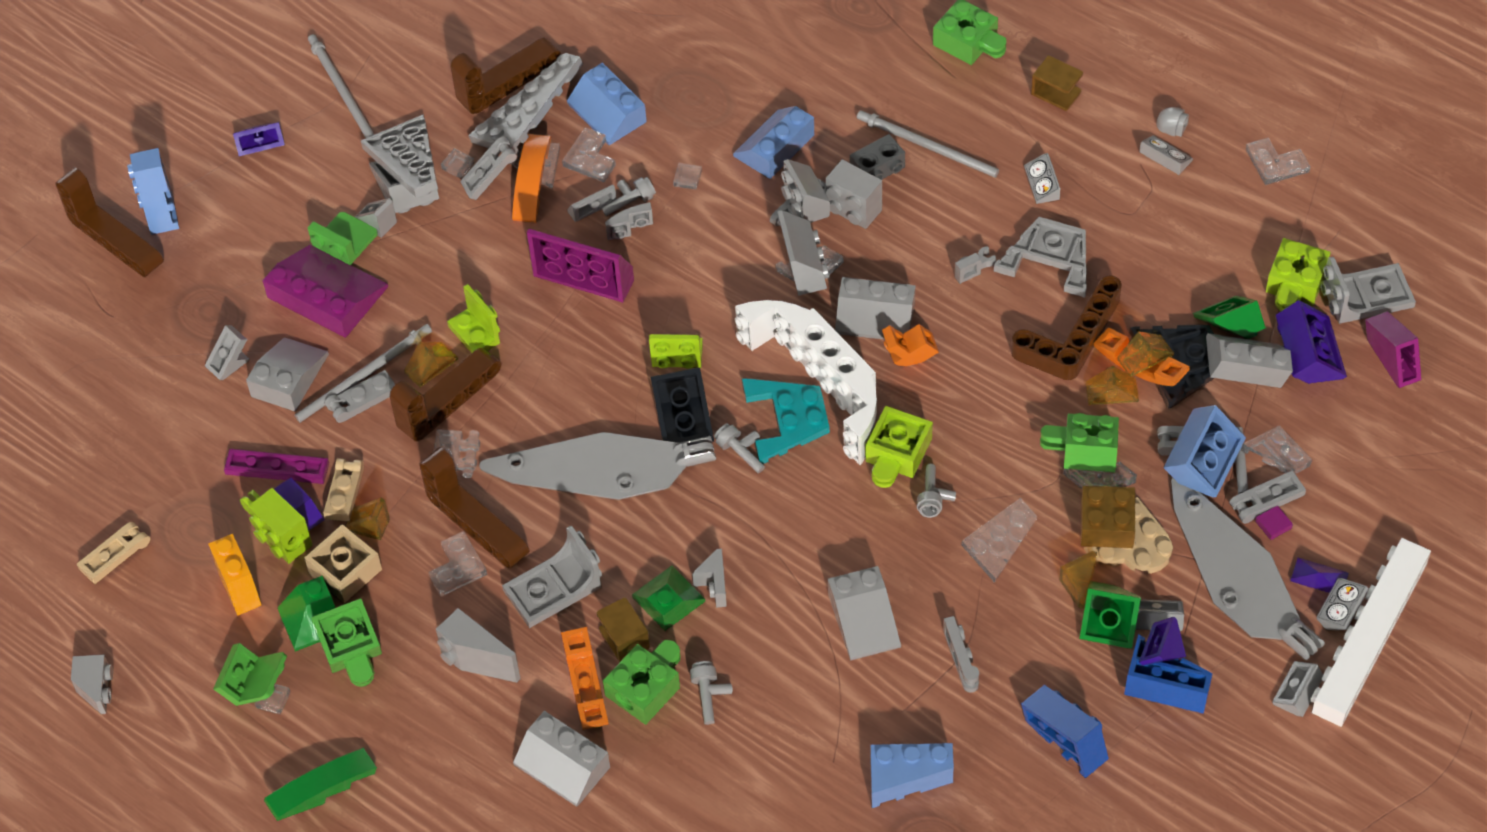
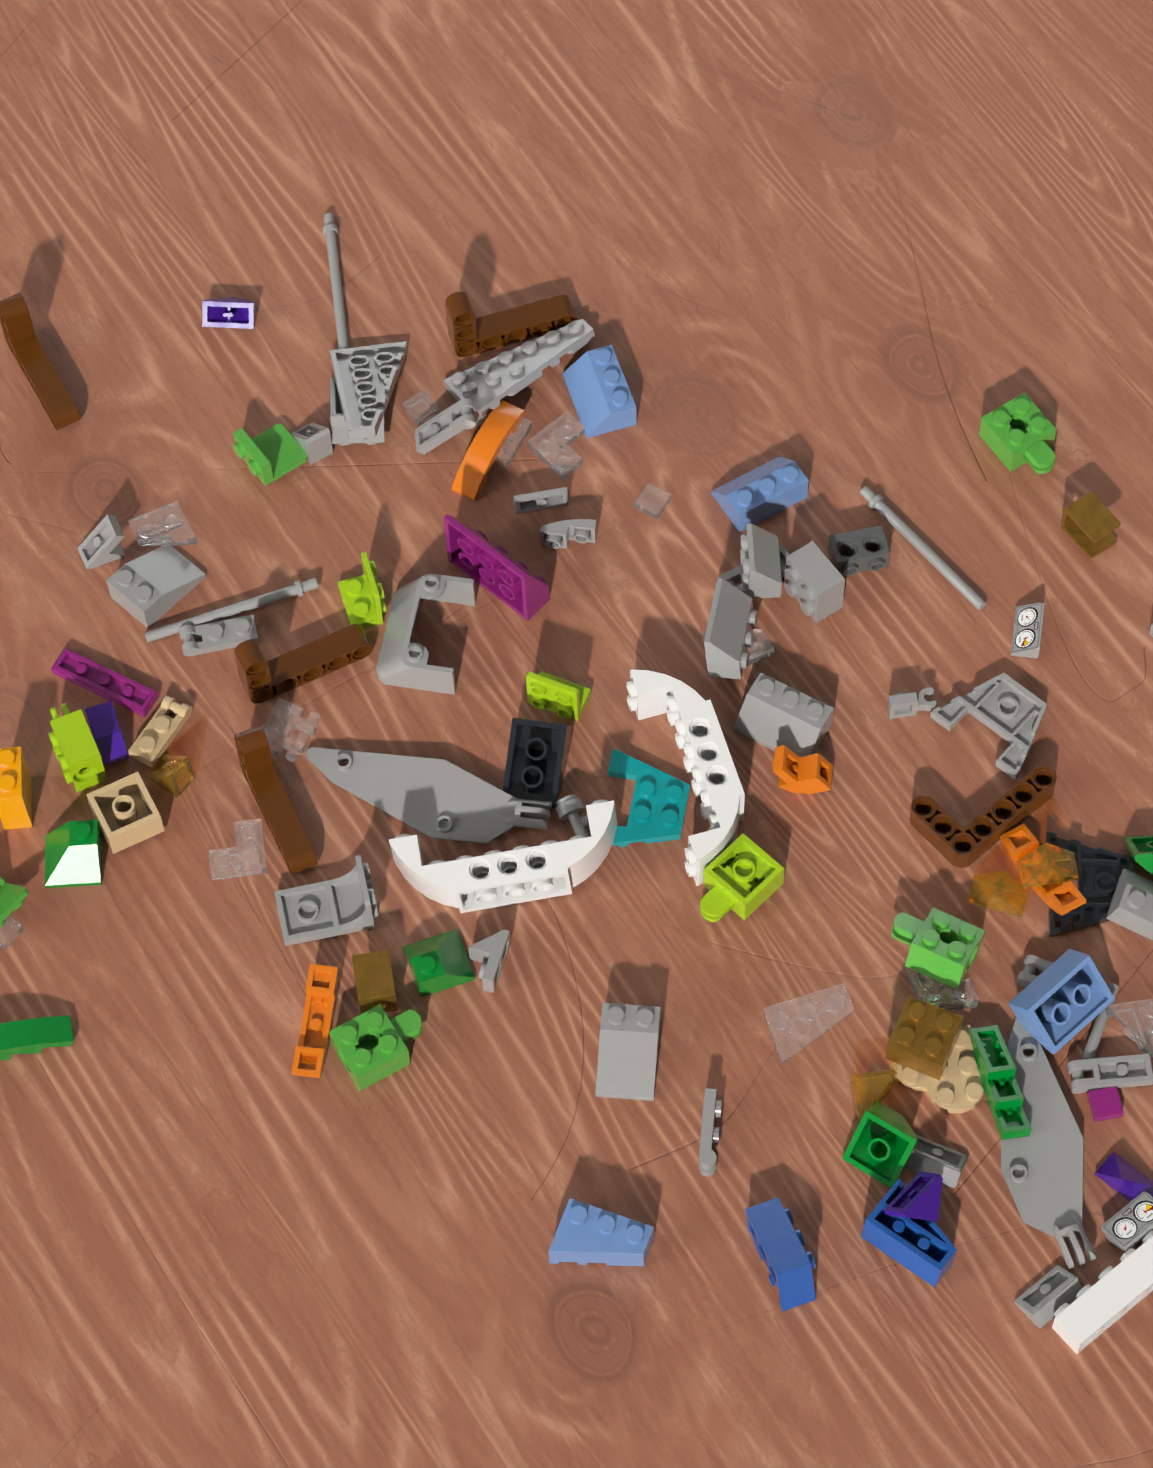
camera: 20 degrees right, 5 degrees up
medium blue wedge [127,148,179,235] -> none
magenta slope [262,245,388,338] -> none
bright green brick [311,598,382,687] -> none
clear yellow slope [404,342,458,388] -> none
light grey slope [436,608,520,683] -> none
light grey slope [513,711,610,807] -> none
light grey piece [601,177,656,216] -> none
light grey piece [690,661,733,725] -> none
light grey piece [917,464,956,518] -> none
none -> clear wing [128,501,197,546]
none -> light grey windscreen [376,573,476,695]
none -> white slope [389,800,618,913]
none -> green slope [969,1025,1032,1140]

